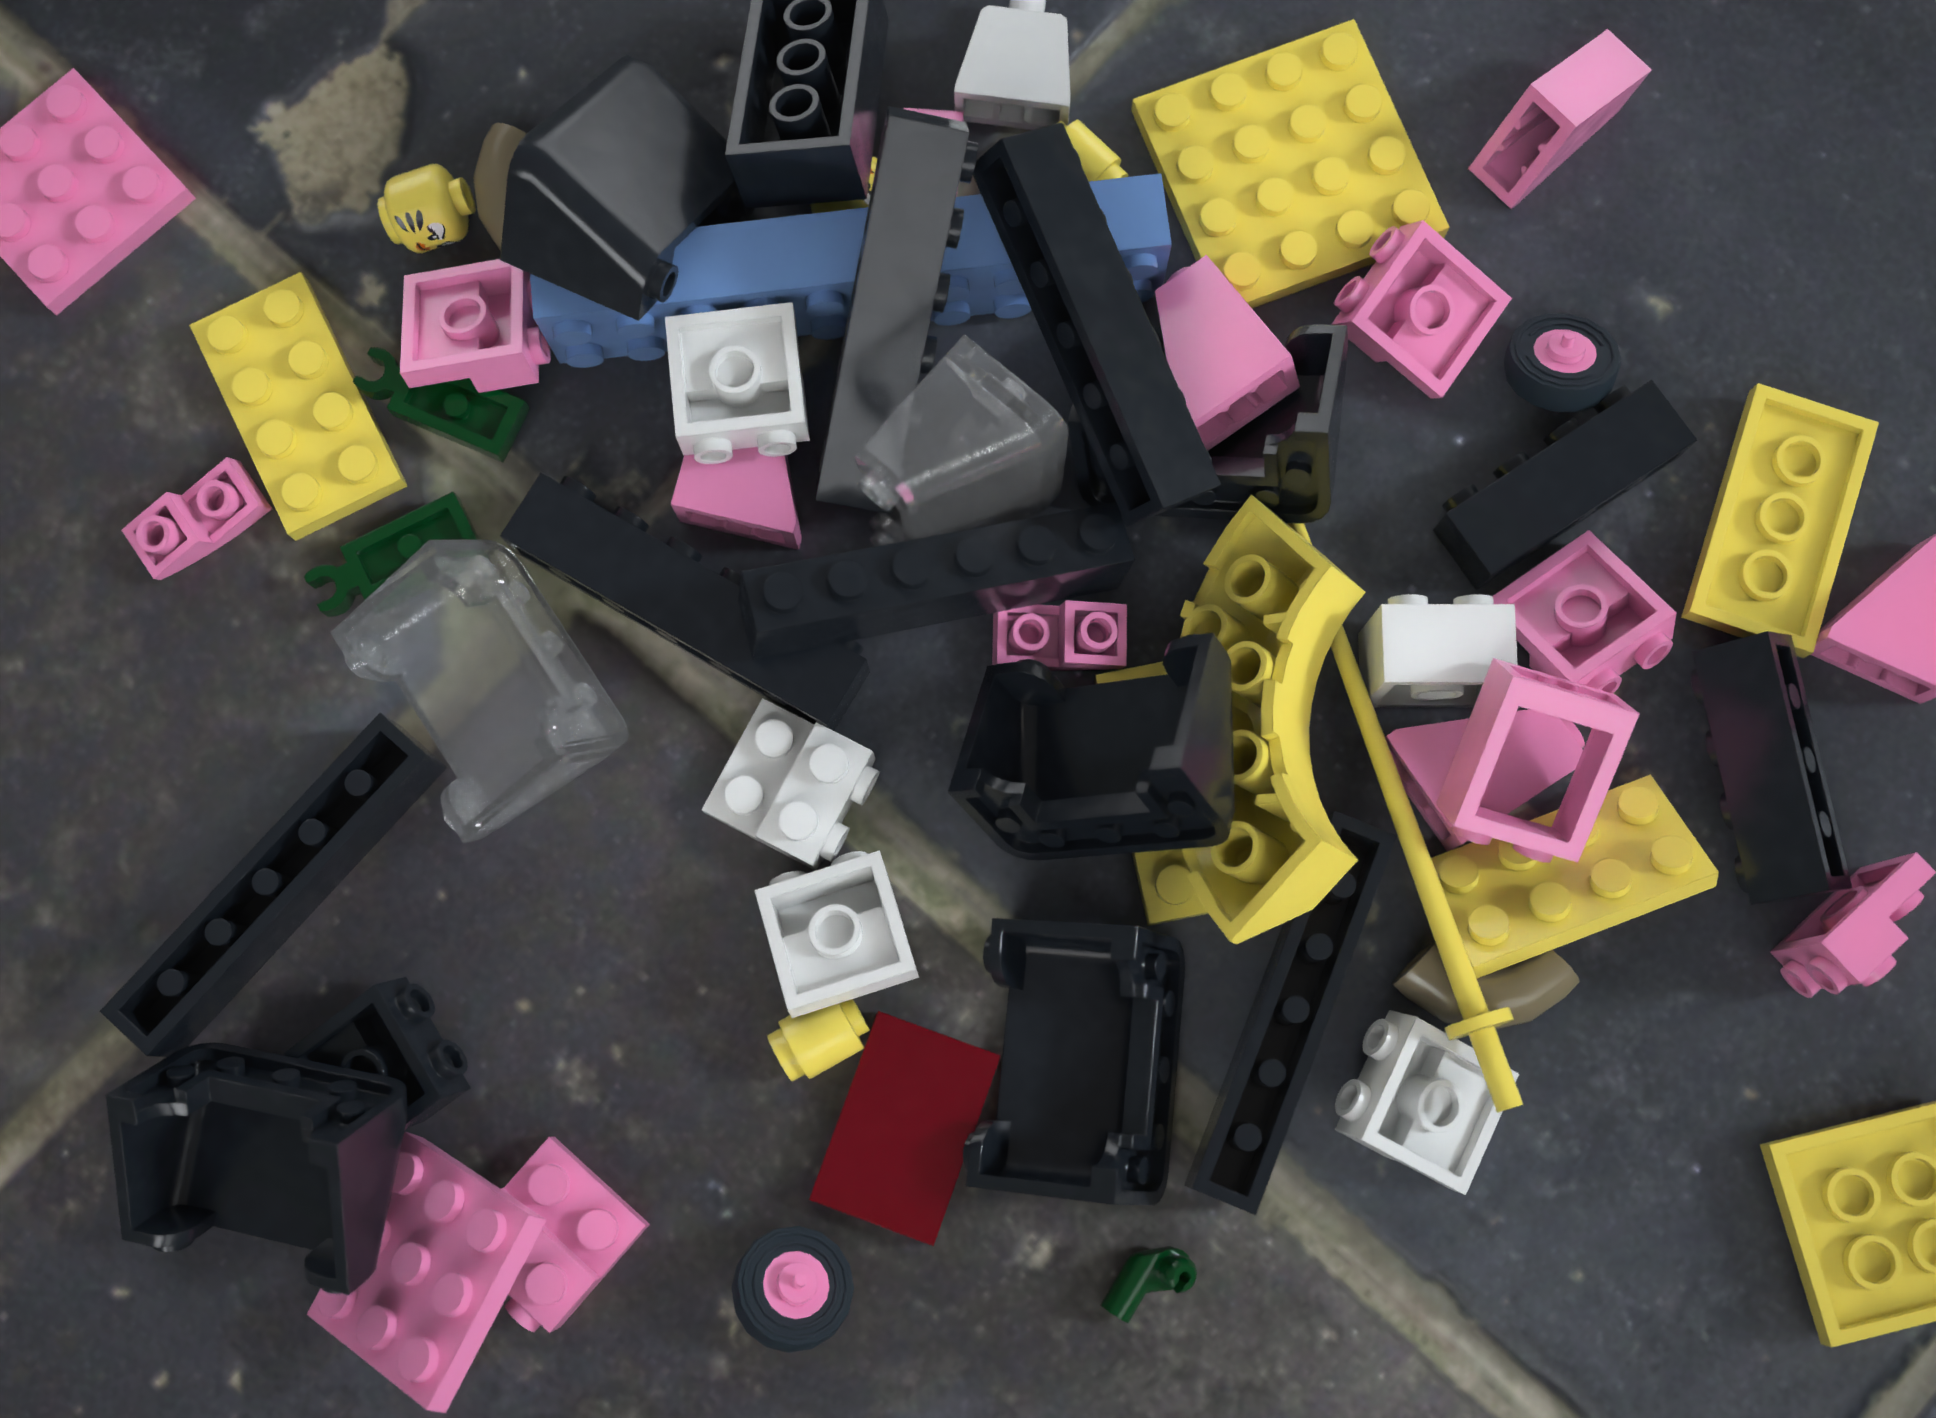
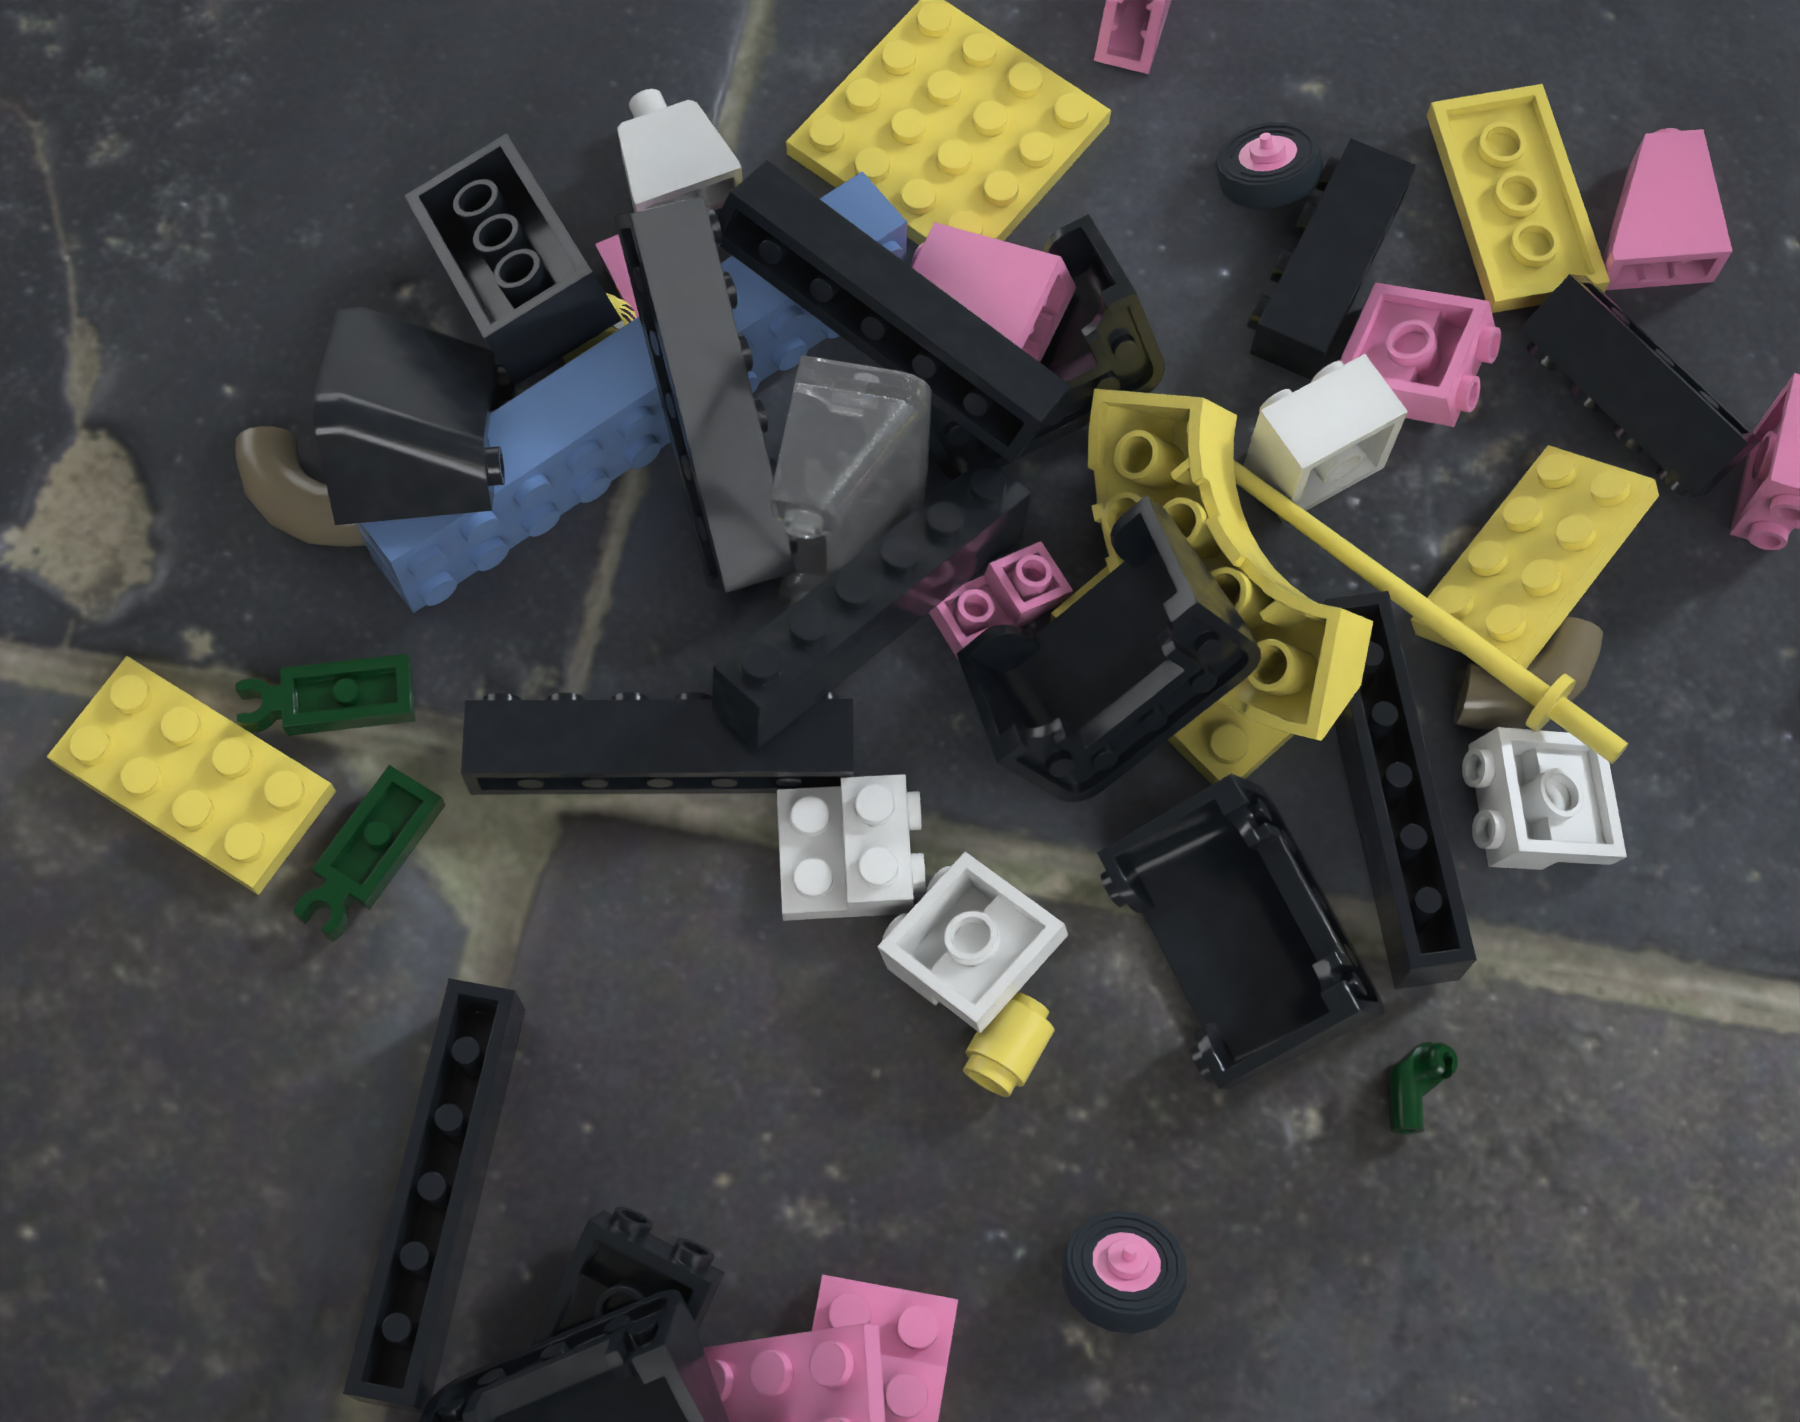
camera: 35 degrees left, 10 degrees down
bright pink slope [121,457,272,580] -> none
clear windscreen [331,539,629,843] -> none
light yellow head [377,163,476,253] -> none
bright pink plate [400,259,551,393] -> none
white plate [665,302,810,464] -> none
bright pink slope [671,447,802,550] -> none
dark red tile [809,1011,1001,1246] -> none
bright pink plate [1331,220,1512,399] -> none
bright pink slope [1385,709,1585,852] -> none
bright pink window [1436,658,1640,863] -> none

